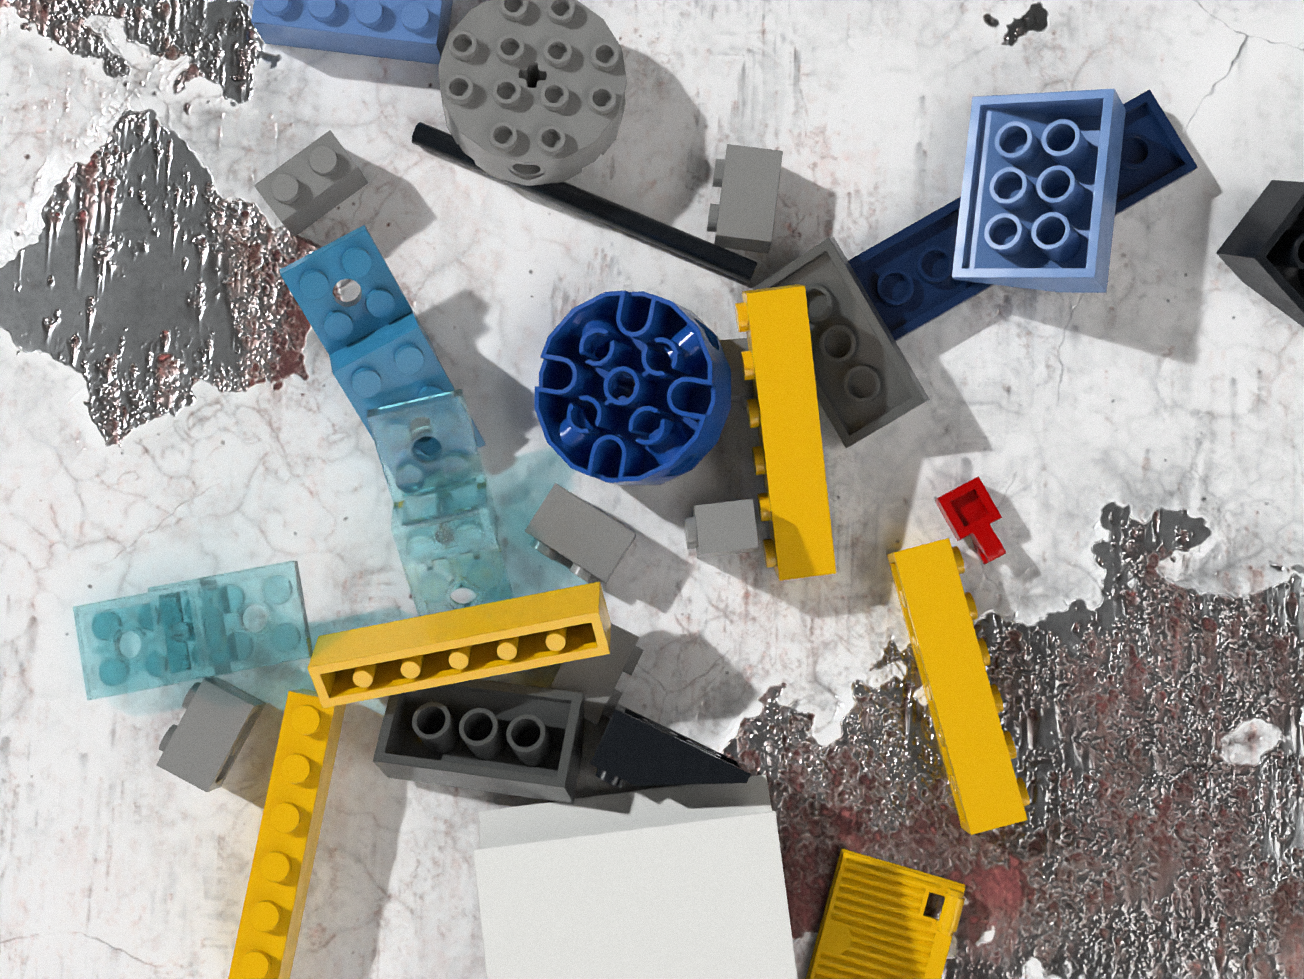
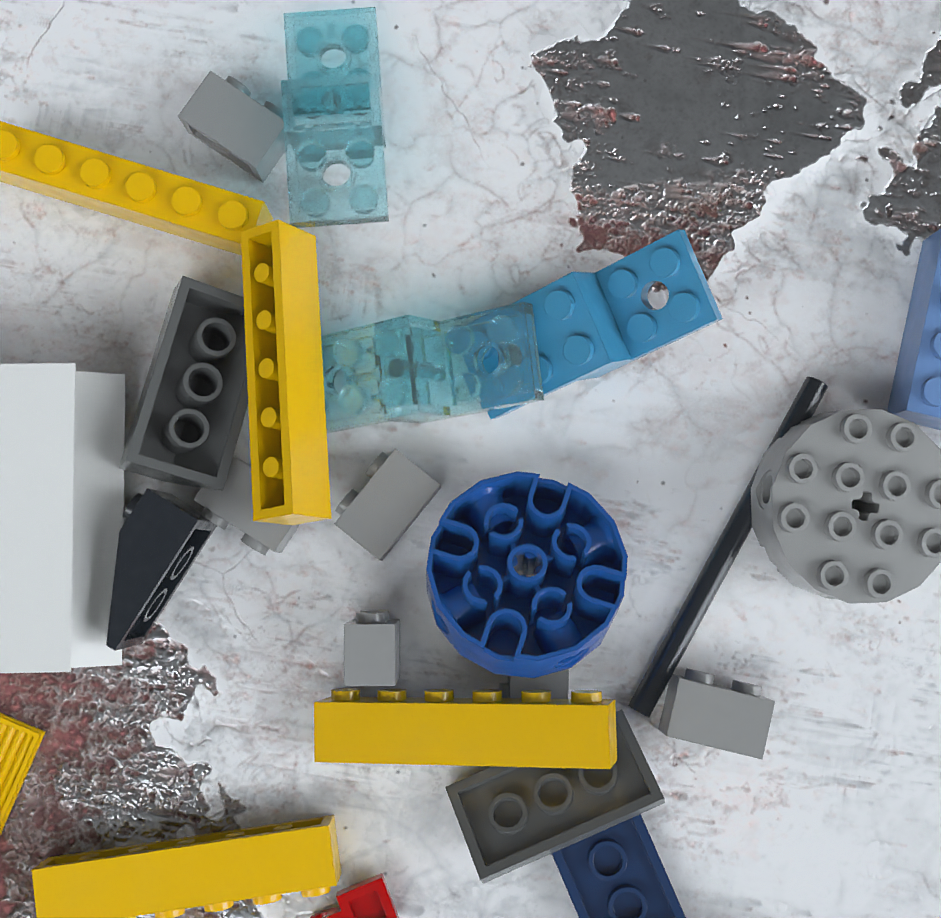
camera: 90 degrees right, 0 degrees up
light grey brick [254,130,368,236] -> none

